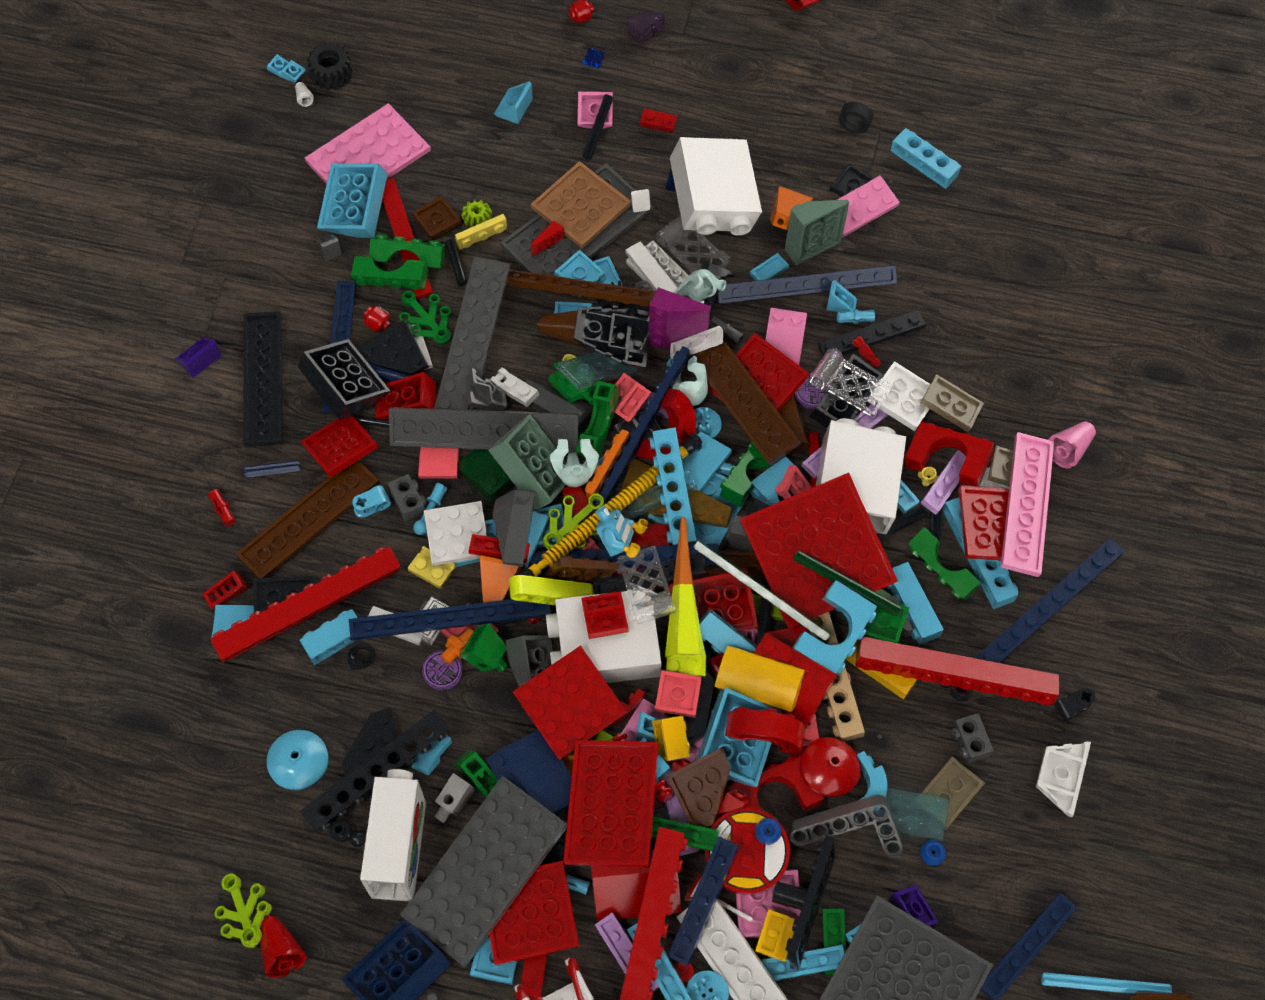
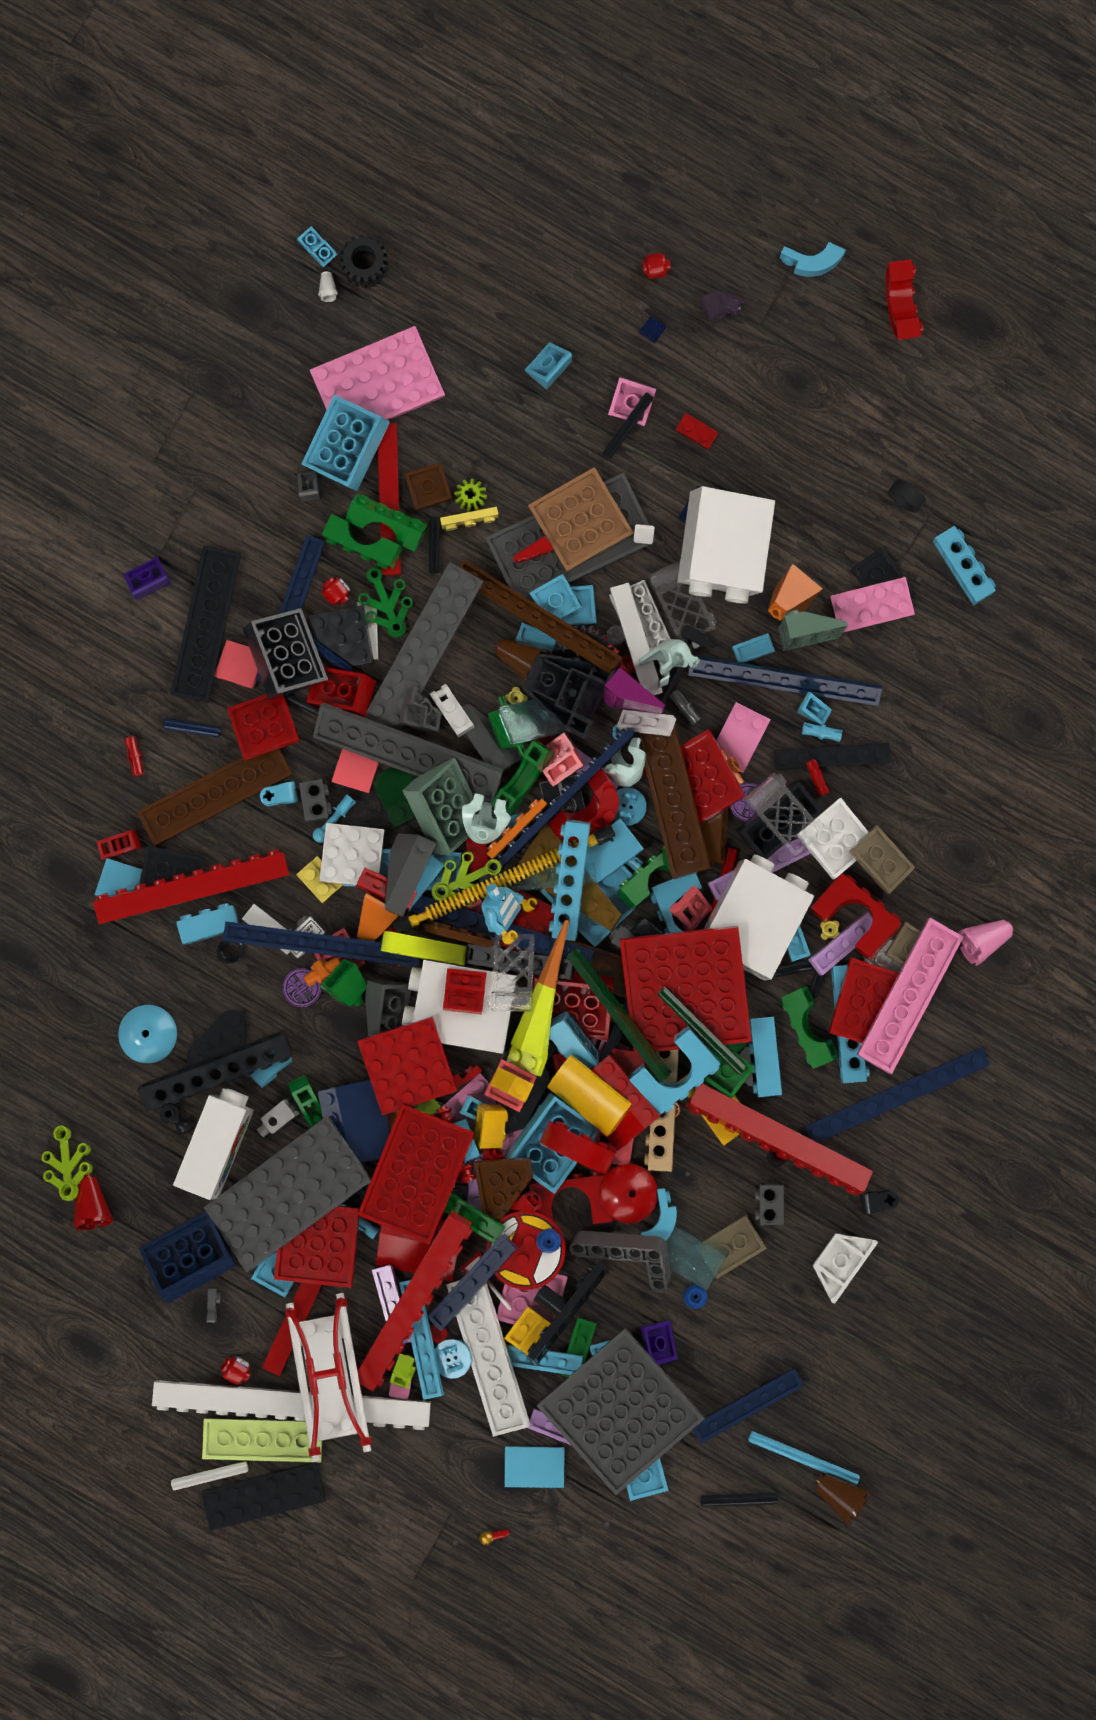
camera: 15 degrees right, 20 degrees up
none -> coral slope [215,640,258,689]
none -> yellow slope [490,1067,534,1102]

